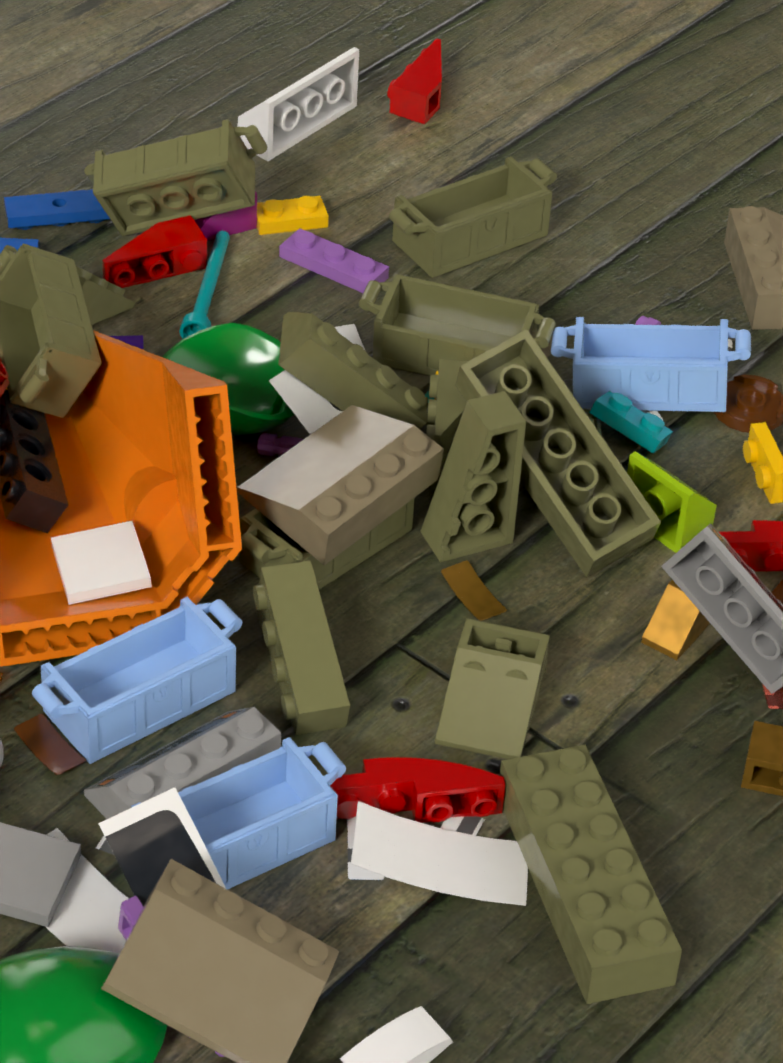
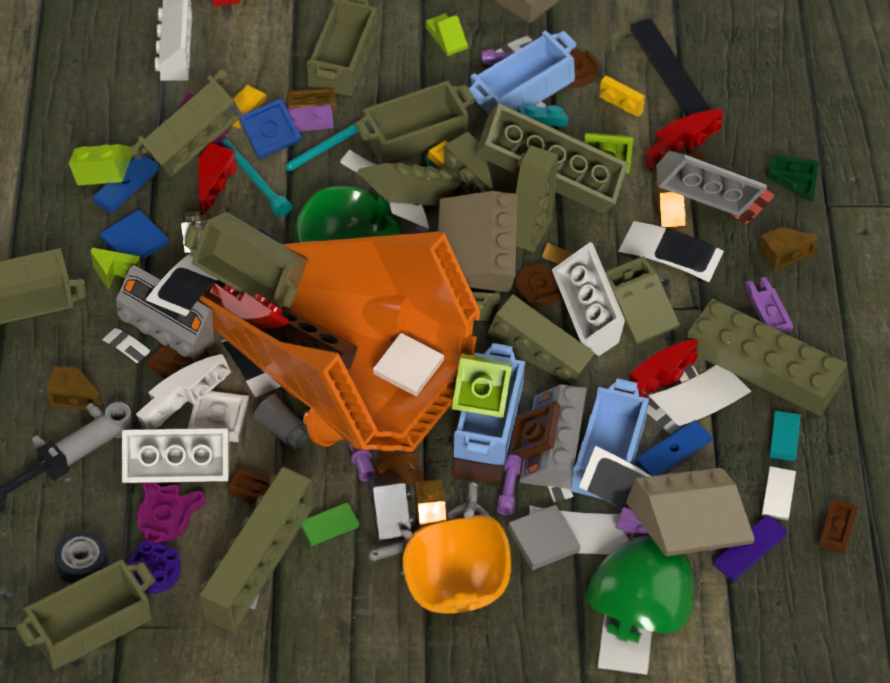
camera: 40 degrees left, 10 degrees up
none -> lime slope [69,144,132,185]
none -> blue tile [239,98,302,160]
none -> teal piece [285,123,358,171]
none -> pearl gold tile [287,88,335,111]
none -> lime slope [426,13,468,56]
none -> lime slope [452,354,513,418]
none -> medium lavender bar [497,455,522,515]
none -> reddish brown tile [509,401,561,459]
none -> reddish brown tile [515,264,562,308]
none -> white slope [552,242,625,356]
none -> sticker [618,221,724,282]
none -> blue tile [636,420,712,476]
none -> medium lavender hinge [745,277,793,334]
none -> teal tile [769,411,801,461]

